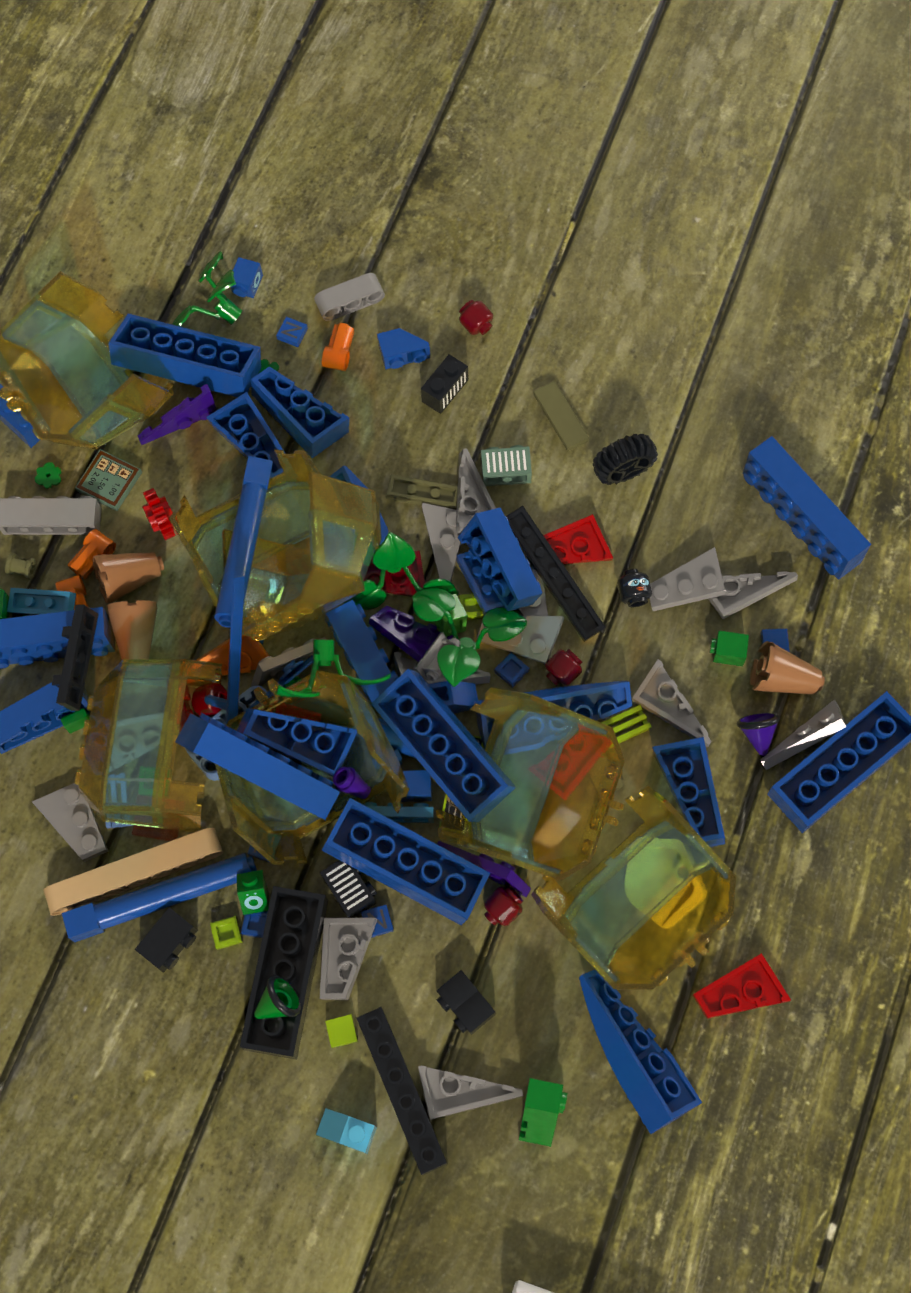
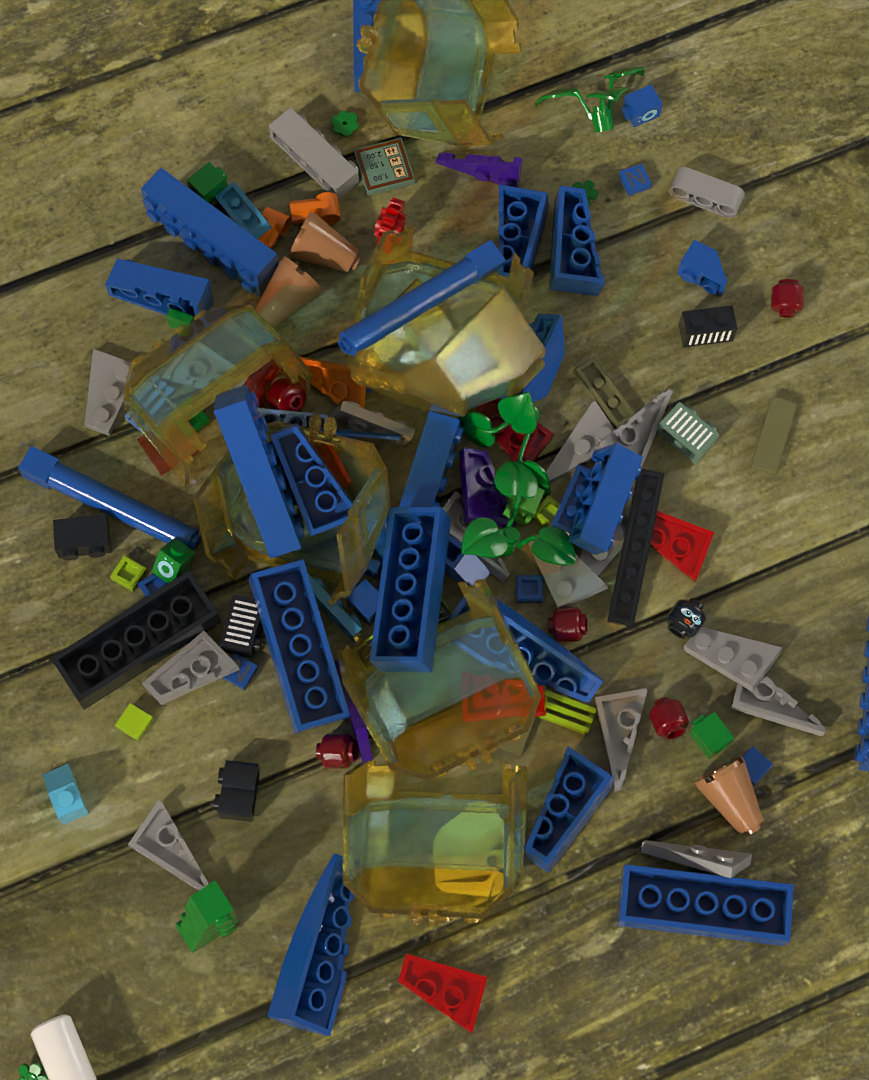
camera: 40 degrees right, 0 degrees up
olive bush [5,553,37,580] -> none
tan beam [43,828,223,916] -> none
black hinge [52,605,99,711] -> none
blue brick [108,314,261,397] -> none
blue piece [204,576,245,728] -> none
green hat [254,975,301,1019] -> none
green plant [275,640,391,698] -> none
blue plant [280,660,304,681] -> none
orange piece [322,323,354,371] -> none
dark purple cone [333,767,371,799] -> none
black brick [356,1007,448,1176] -> none
light grey hinge [415,632,460,684] -> none
black gear [592,434,658,485] -> none
dark purple hat [737,713,780,756] -> none
none -> dark red head [649,697,689,740]

